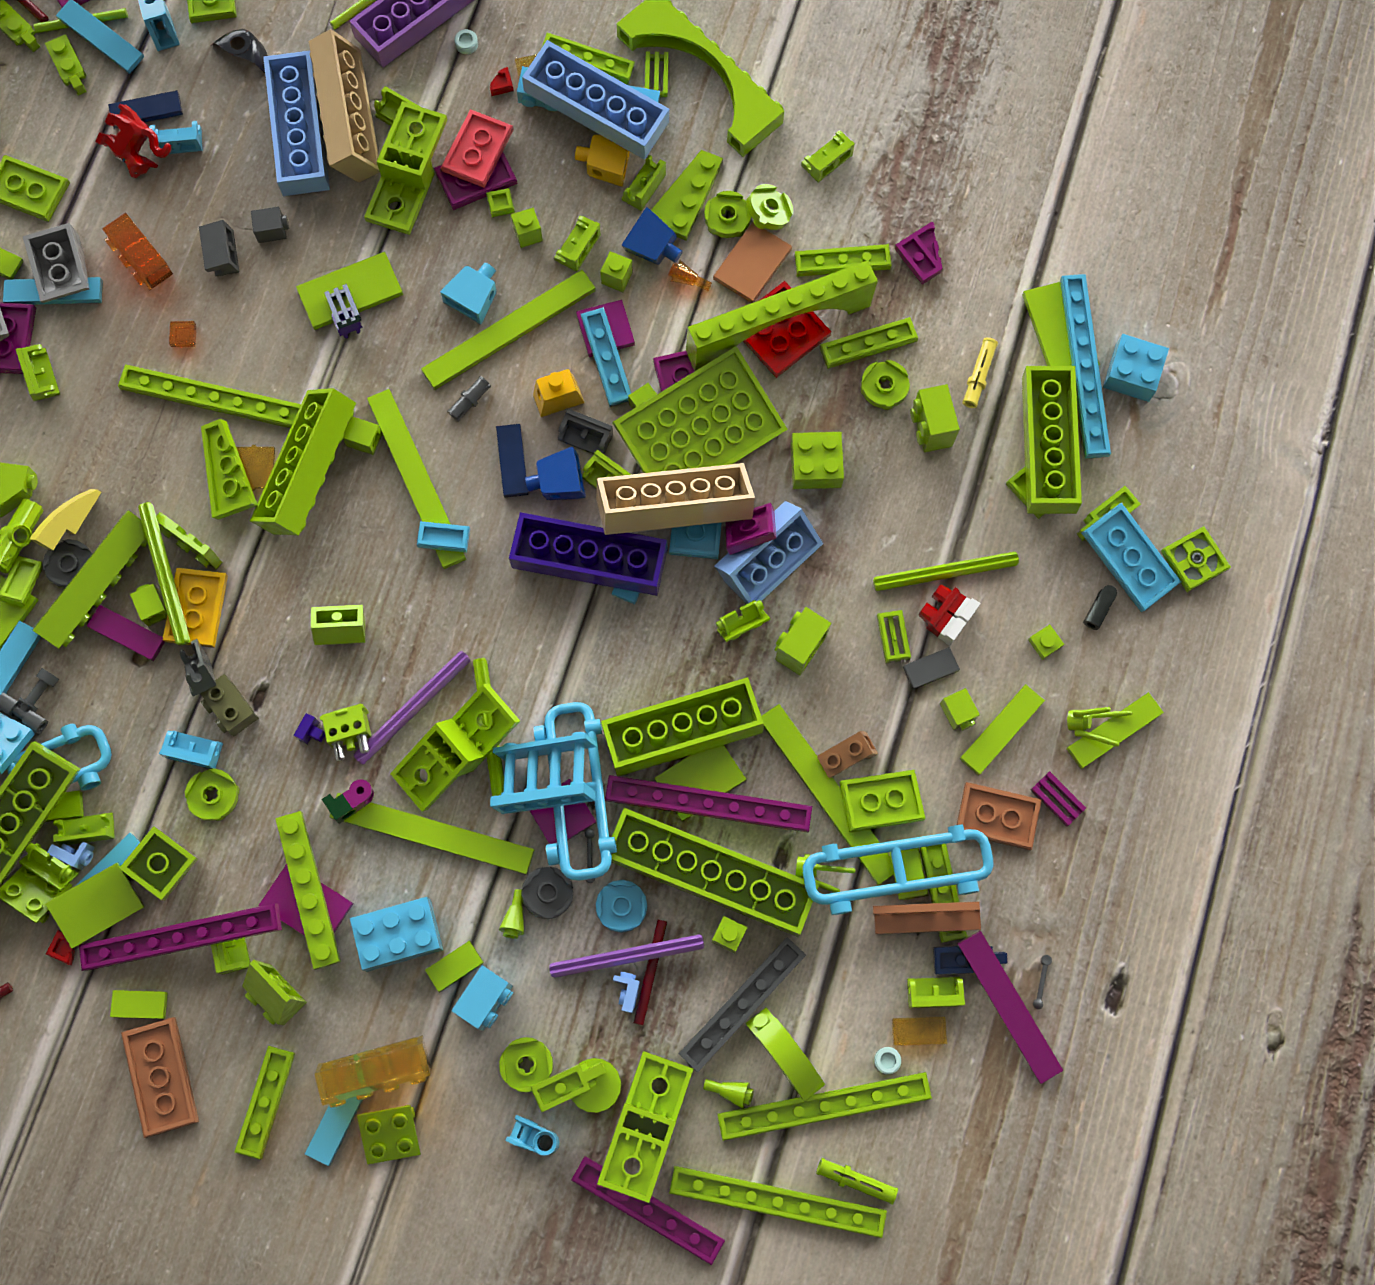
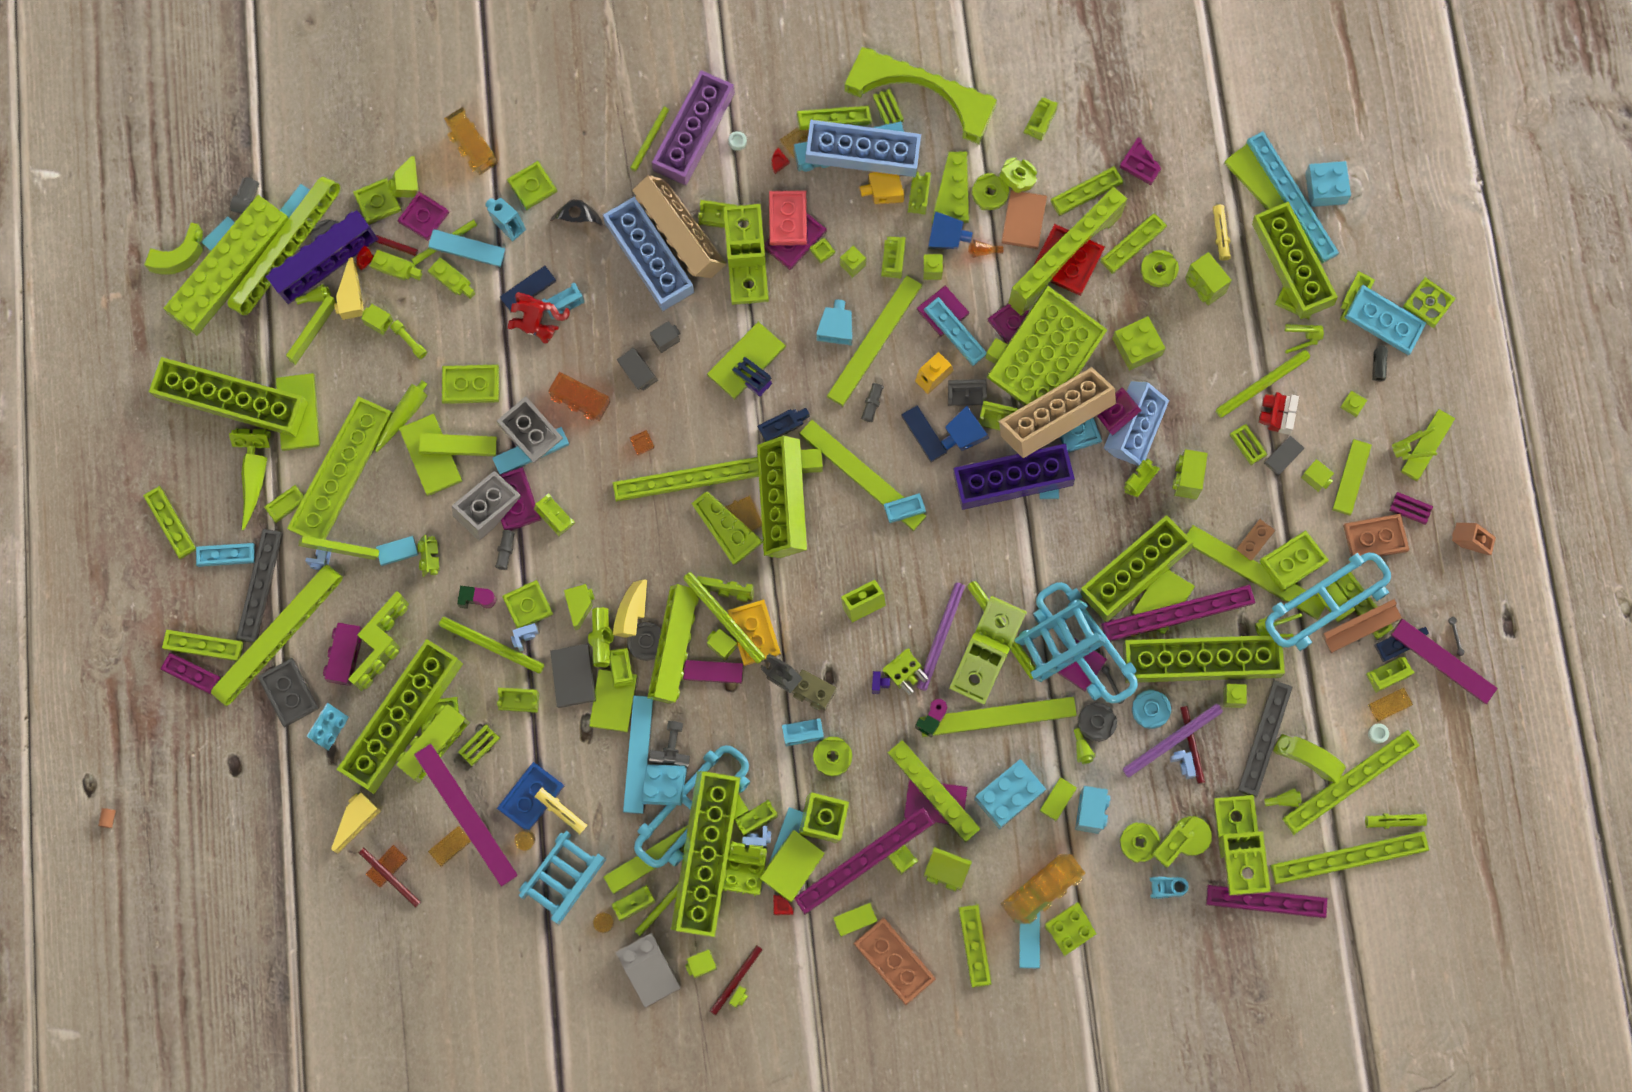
camera: 20 degrees left, 0 degrees up
none -> dark blue hinge [757,408,810,442]
none -> lime plant [1285,324,1324,354]
none -> nougat slope [1452,523,1496,555]

